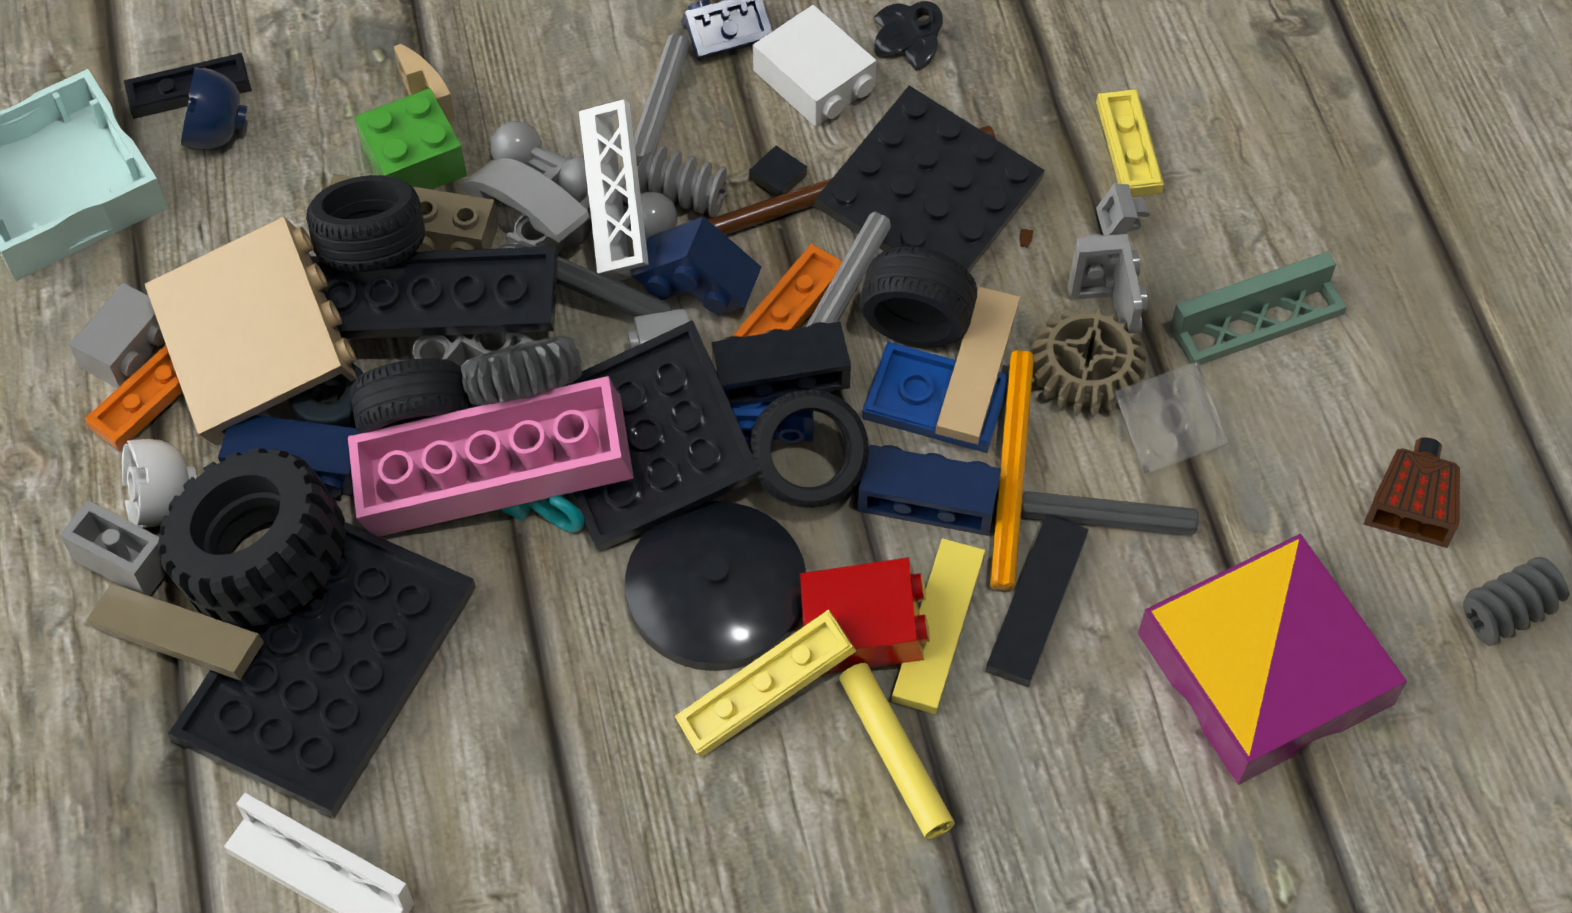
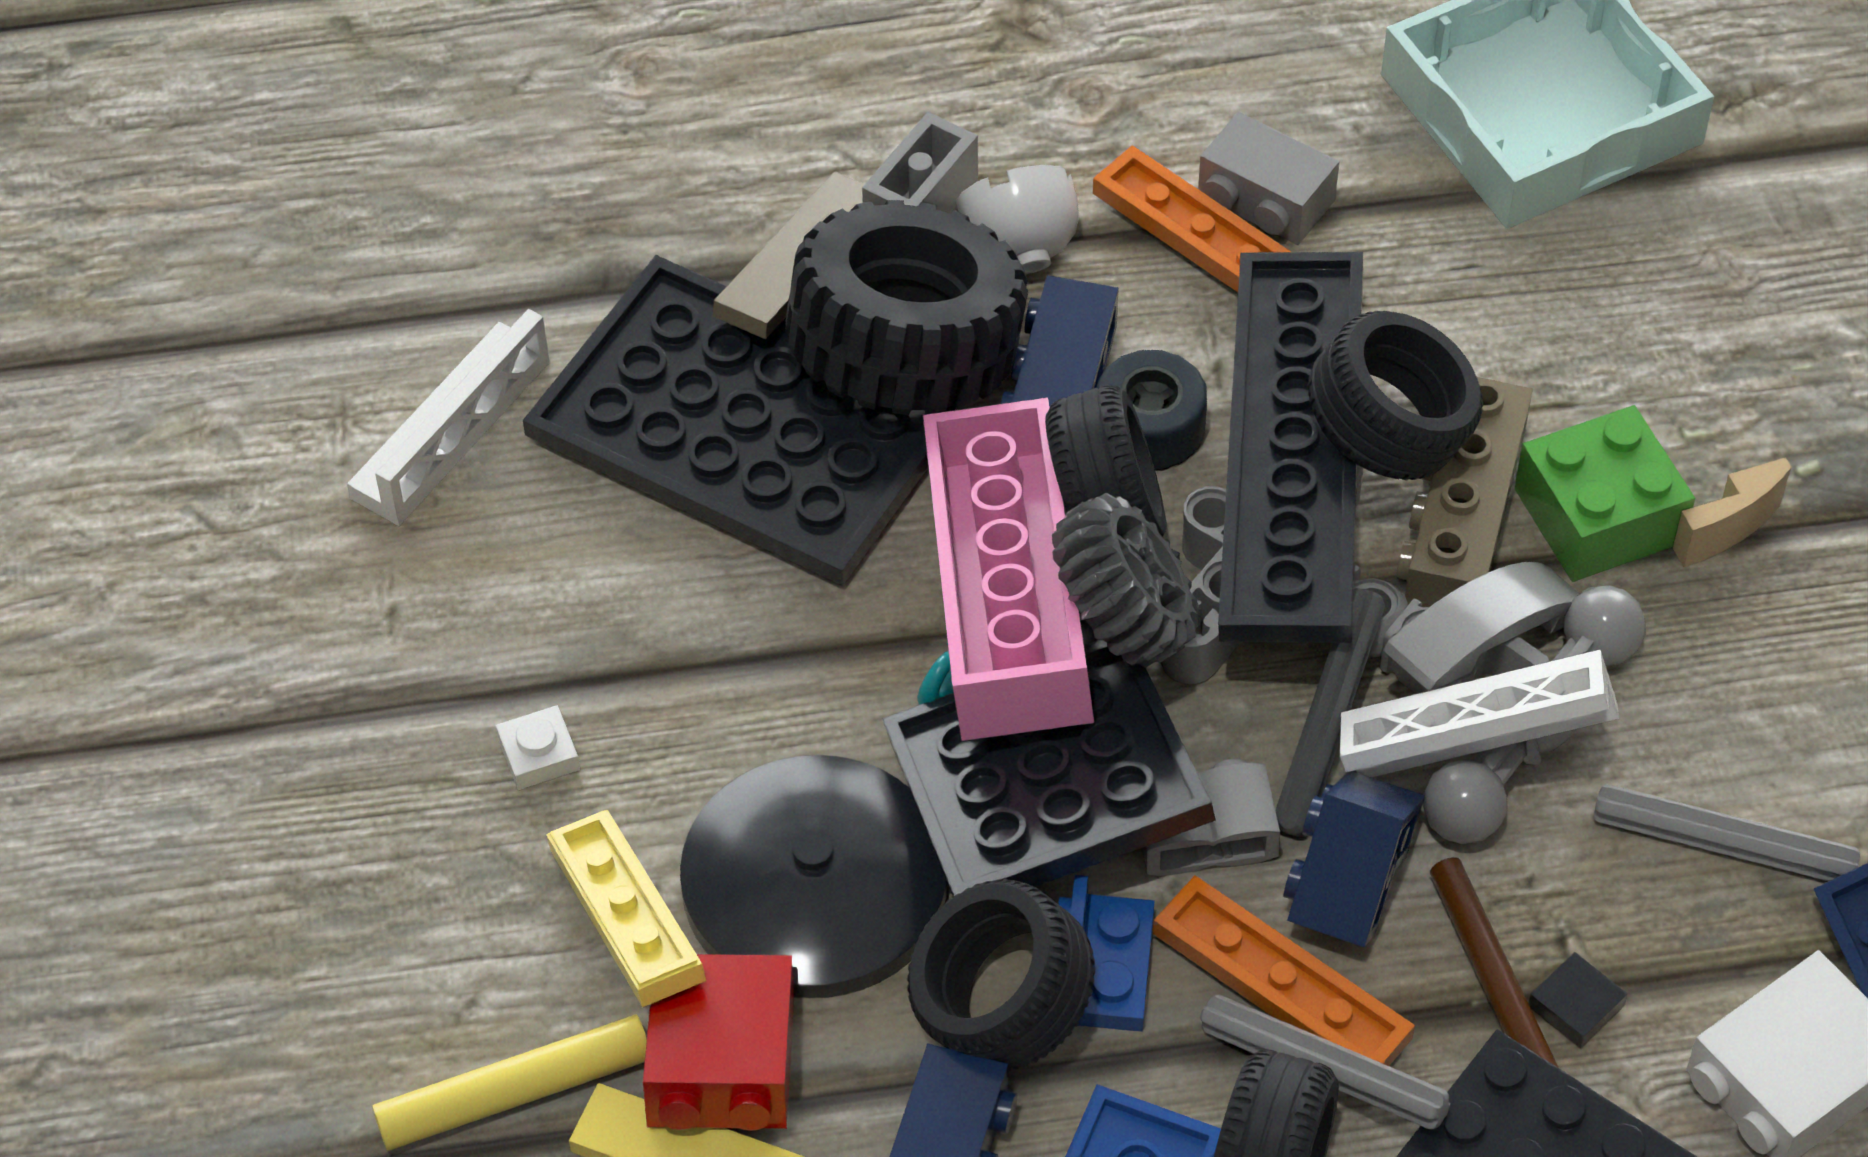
camera: 95 degrees right, 5 degrees down
black tile [124,53,252,119] -> none
tan panel [144,216,357,446] -> none
dark blue cylinder [181,67,248,150] -> none
light grey piece [638,145,727,218] -> none
black brick [711,321,851,407] -> none
none -> white plate [496,705,580,790]

